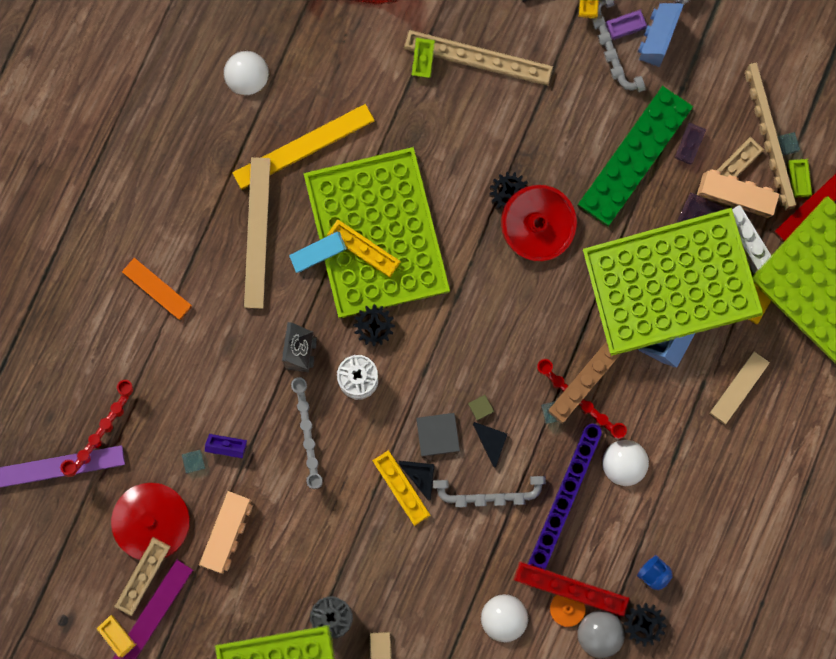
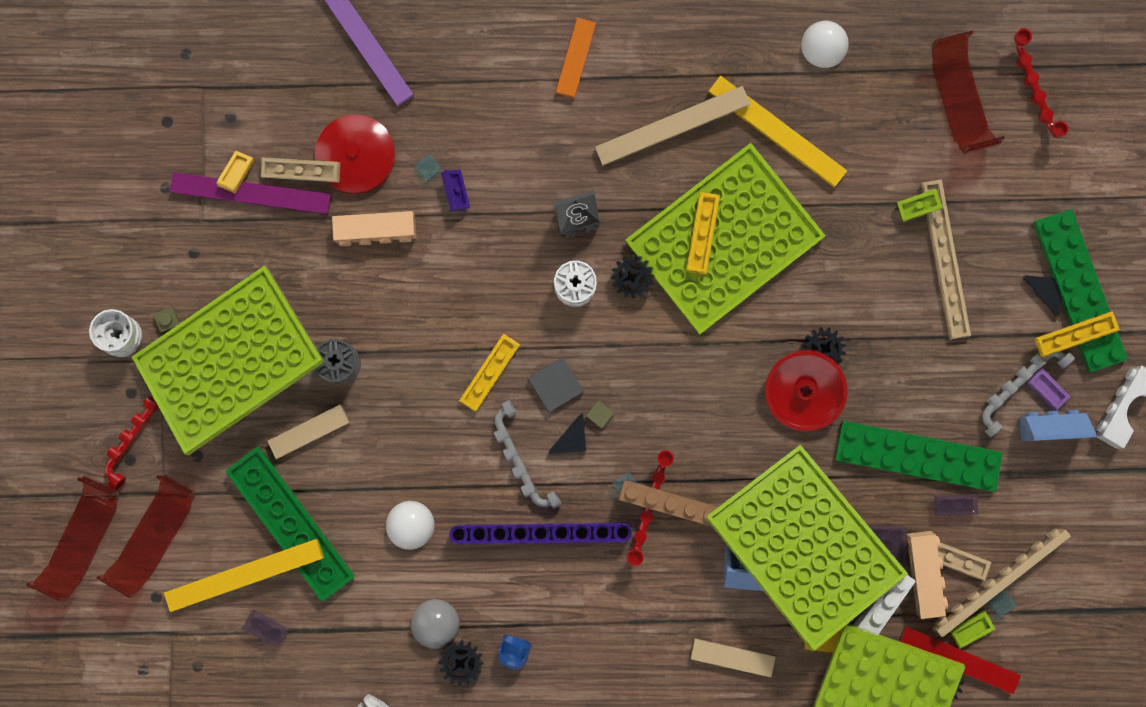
camera: 65 degrees right, 5 degrees up
red bar [60,380,133,477] -> none
medium azure tile [289,232,347,273] -> none
light grey bar [291,377,323,489] -> none
black tile [398,461,434,501] -> none
red tile [513,562,630,617] -> none
orange piece [550,595,585,627] -> none
white piece [602,440,649,486] -> none

